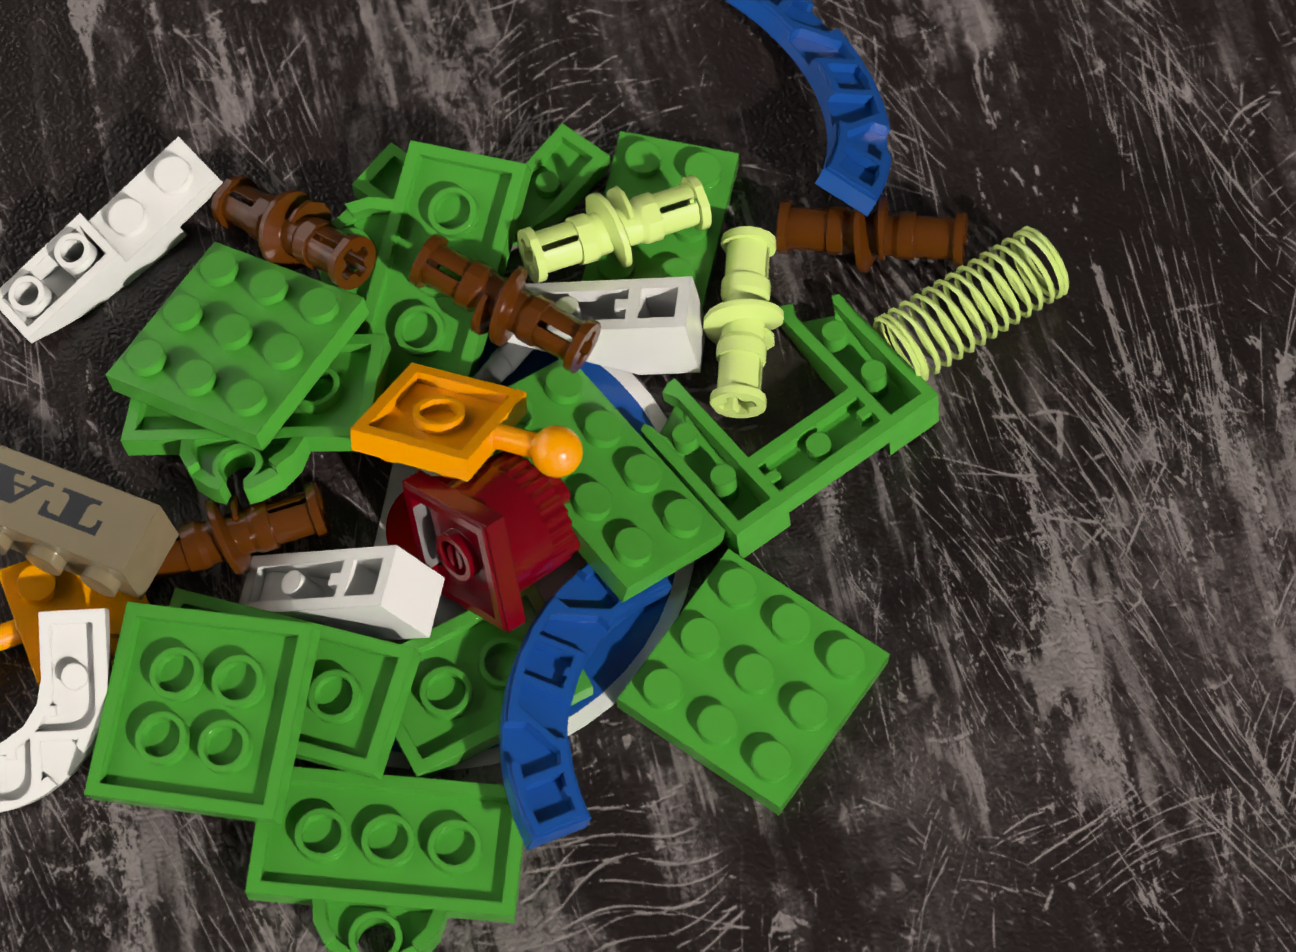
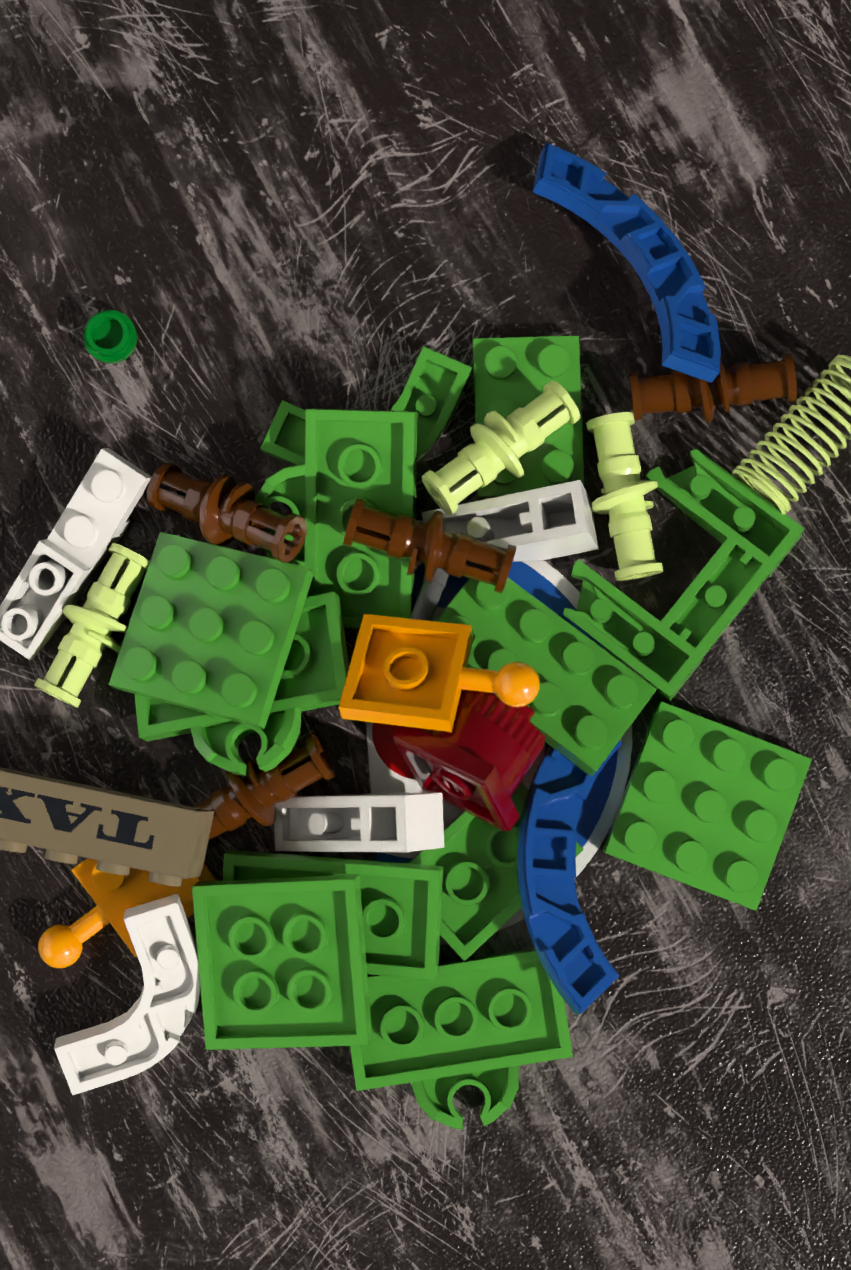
camera: 15 degrees left, 20 degrees up
none -> yellowish green piece [34,543,150,708]
none -> green plate [83,310,137,364]

